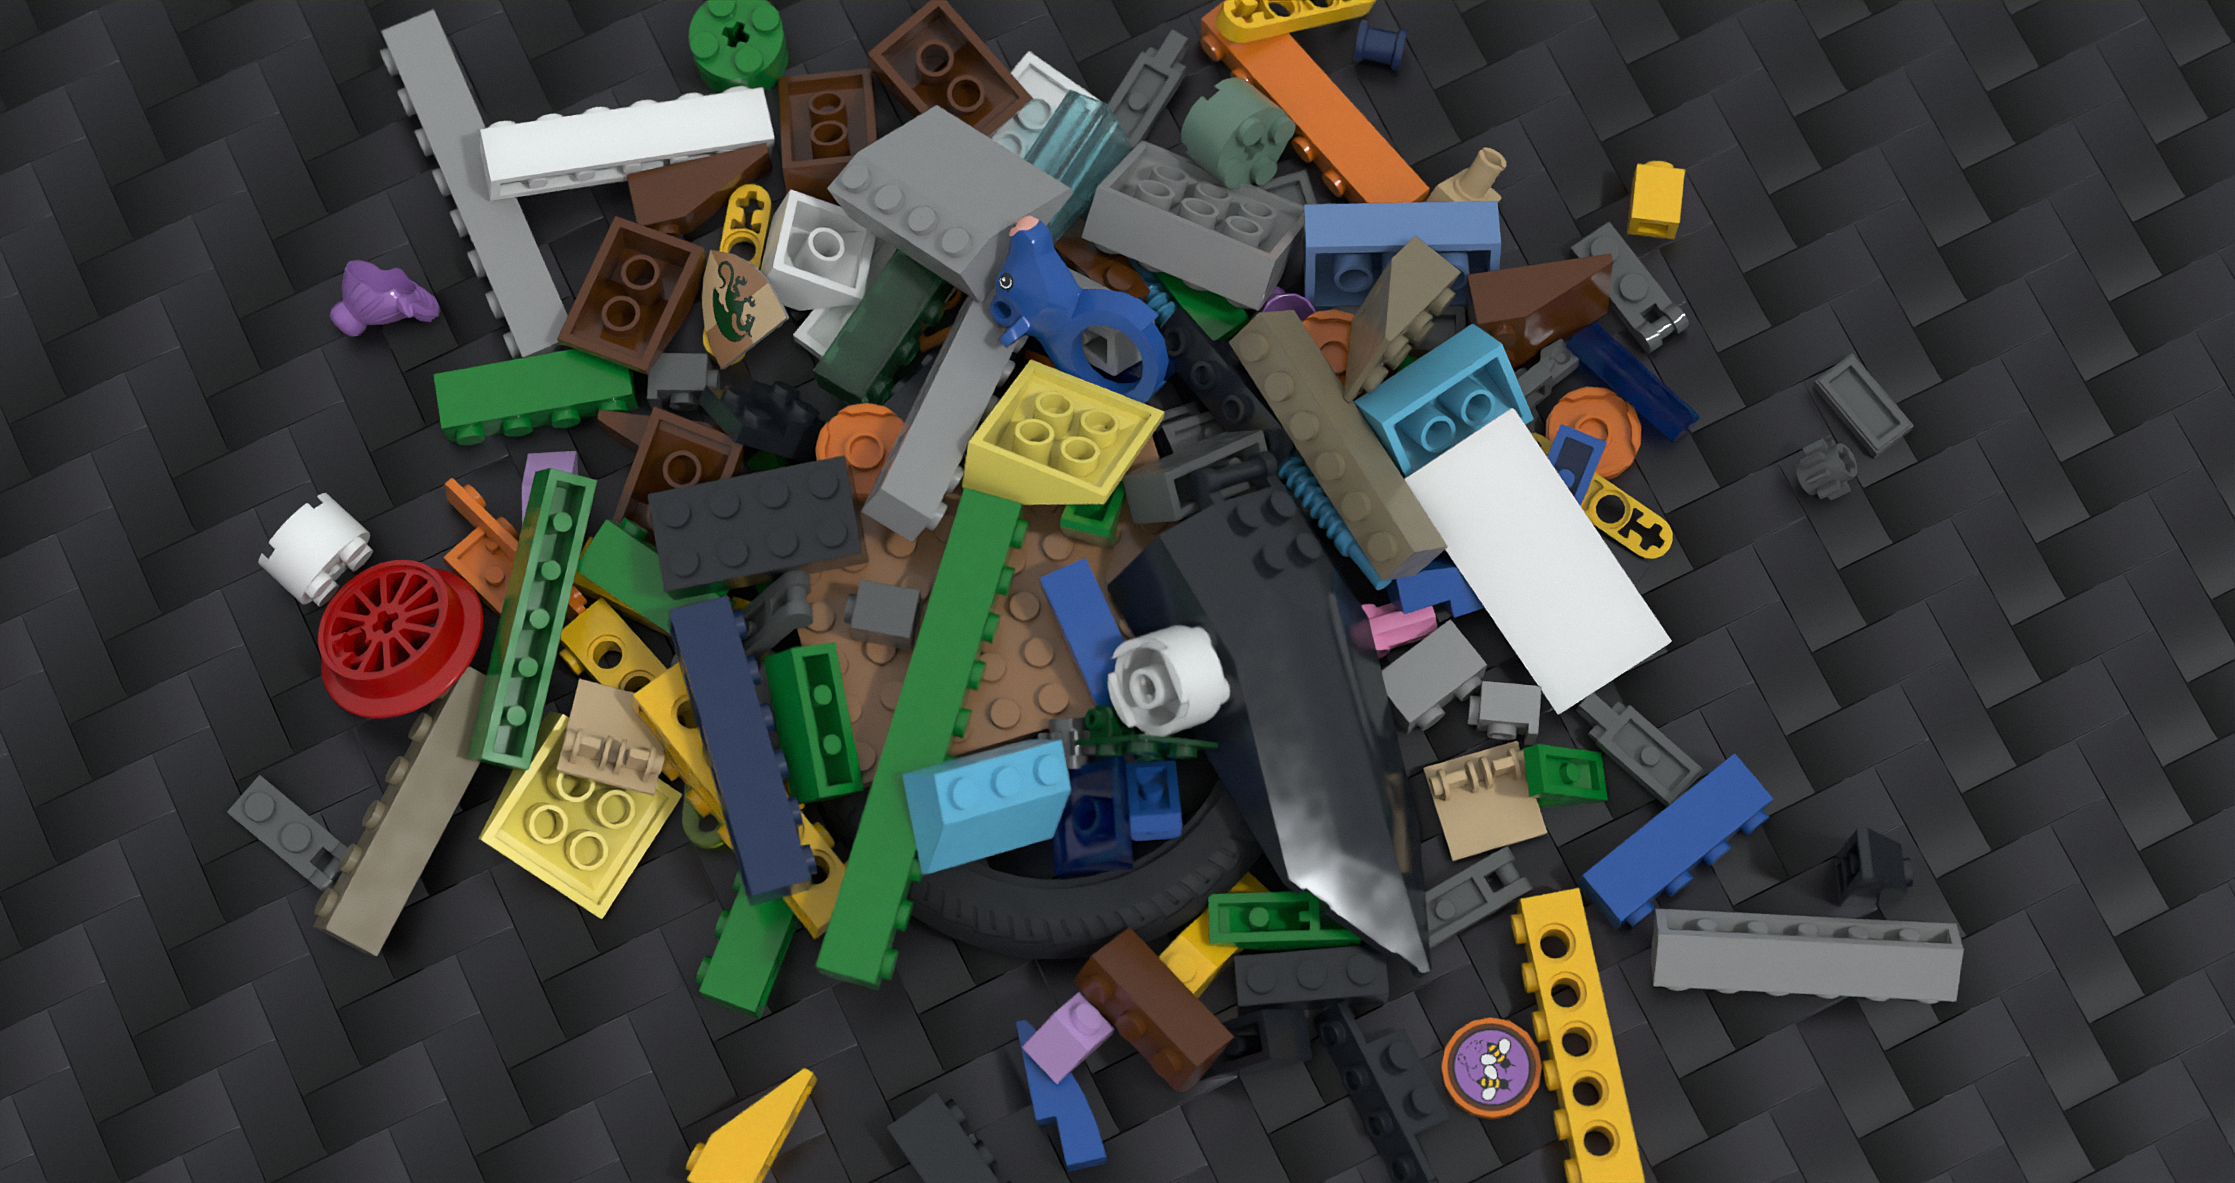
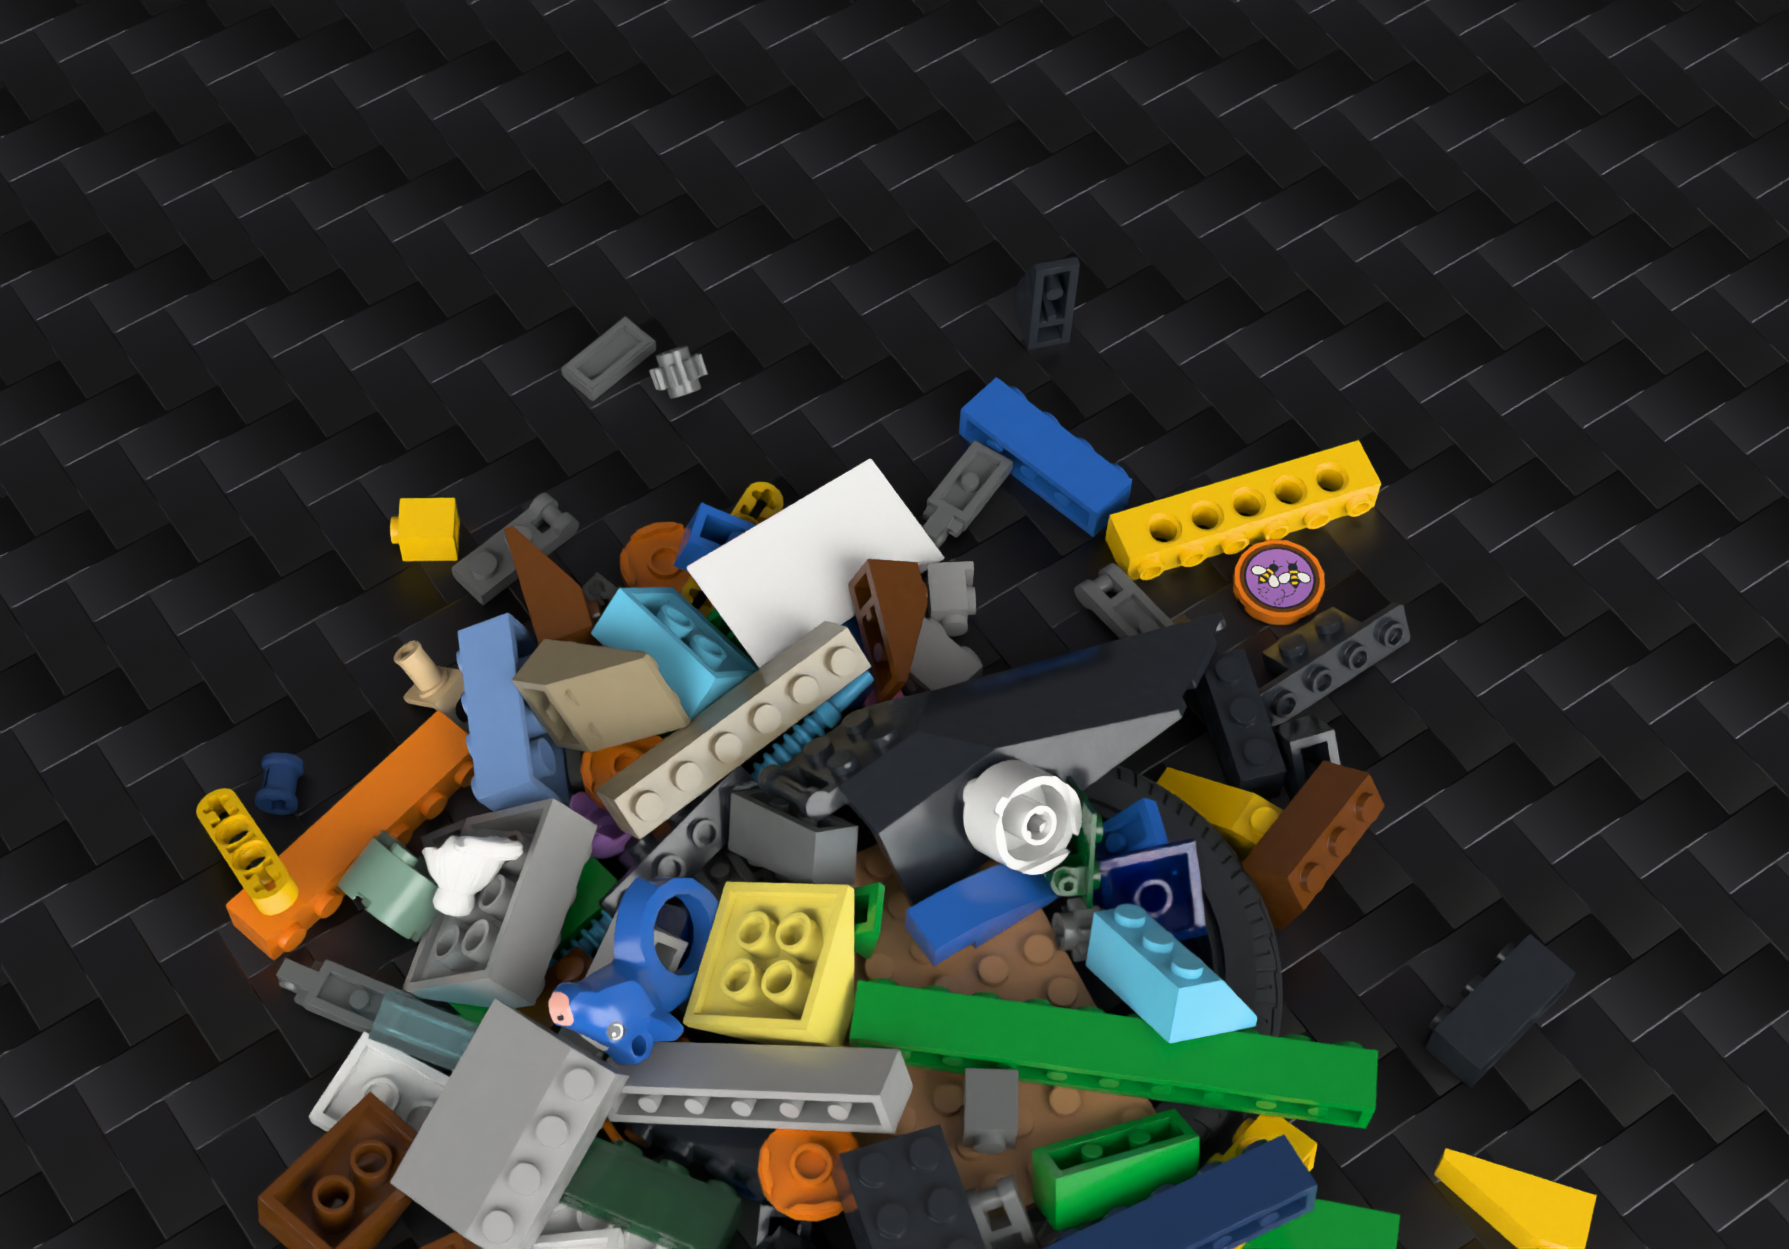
camera: 105 degrees left, 15 degrees down
blue slope [1016,1020,1107,1172] -> none
lavender slope [1022,993,1114,1084] -> none
green slope [1208,891,1361,952] -> none
tan hinge [1423,741,1547,861] -> none
green slope [1523,744,1608,809] -> none
clear blue tile [1566,323,1701,442] -> none
light grey brick [1650,909,1964,1004] -> none
none -> white hair [422,836,523,917]
none -> reddish brown slope [848,559,928,703]

